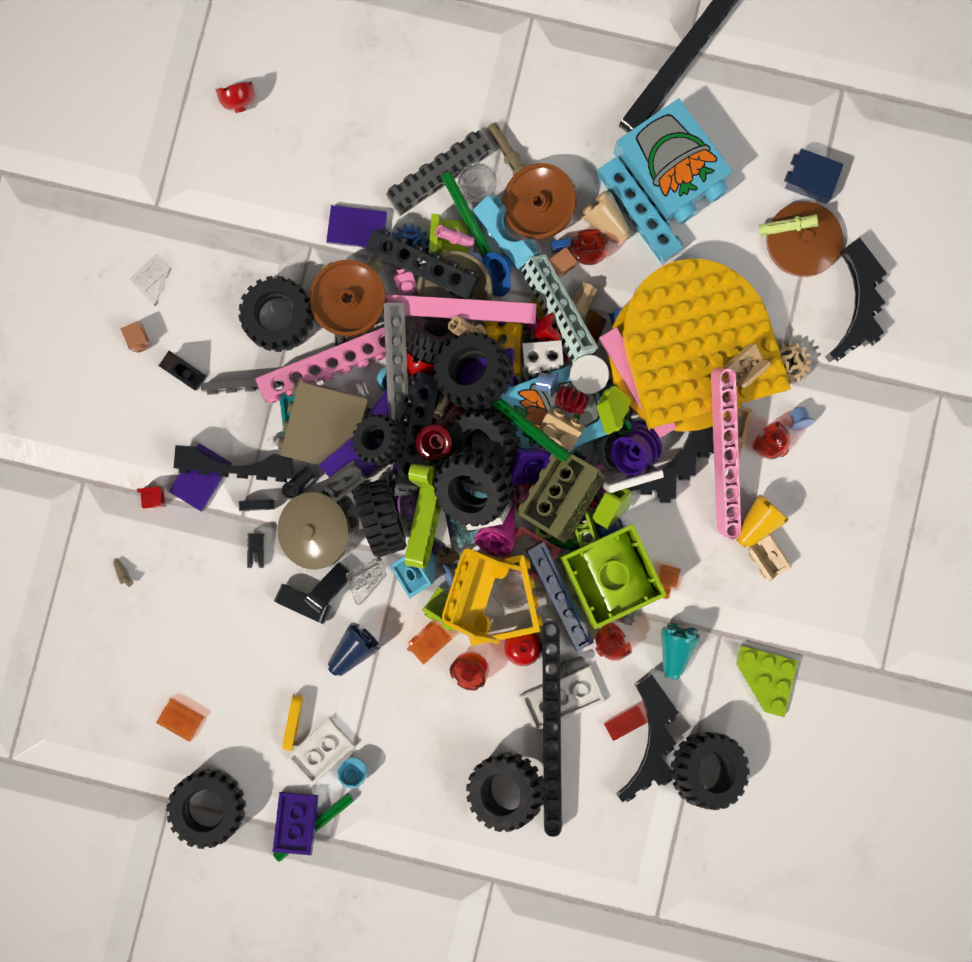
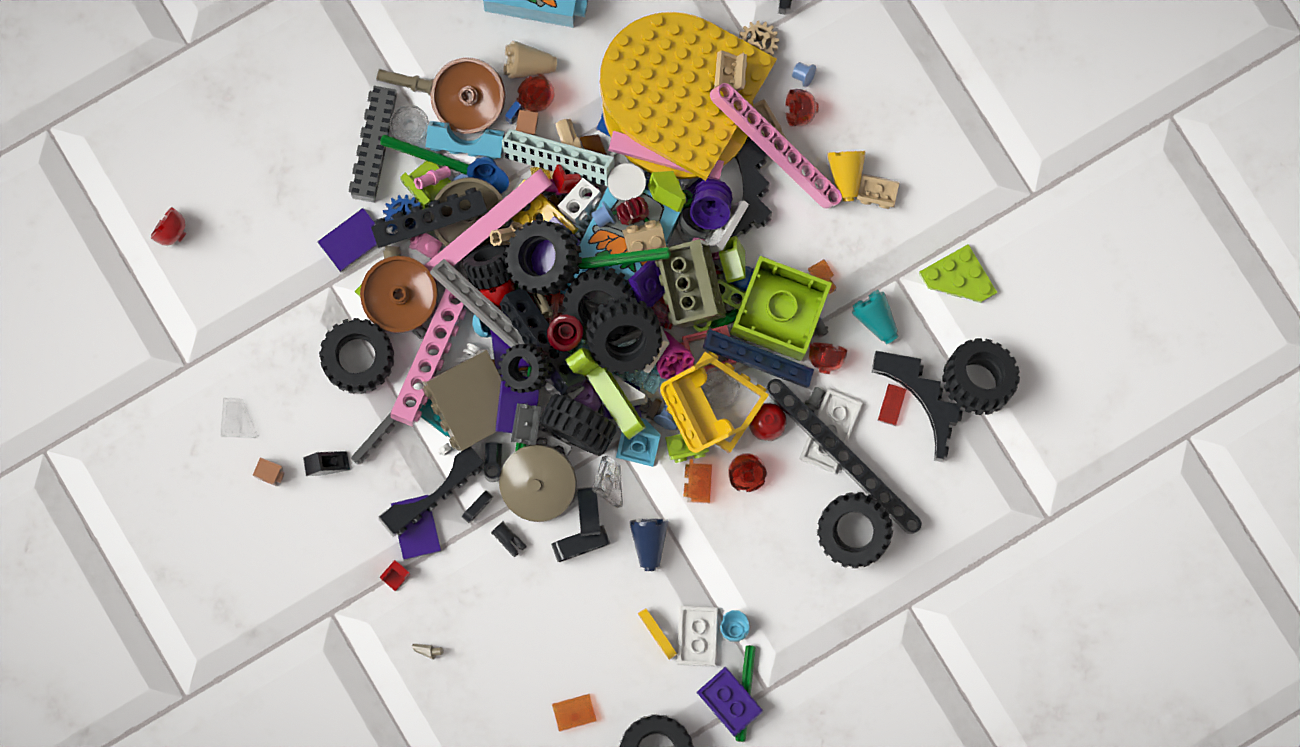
camera: 50 degrees left, 5 degrees down
medium azure brick [597,156,683,265] -> none

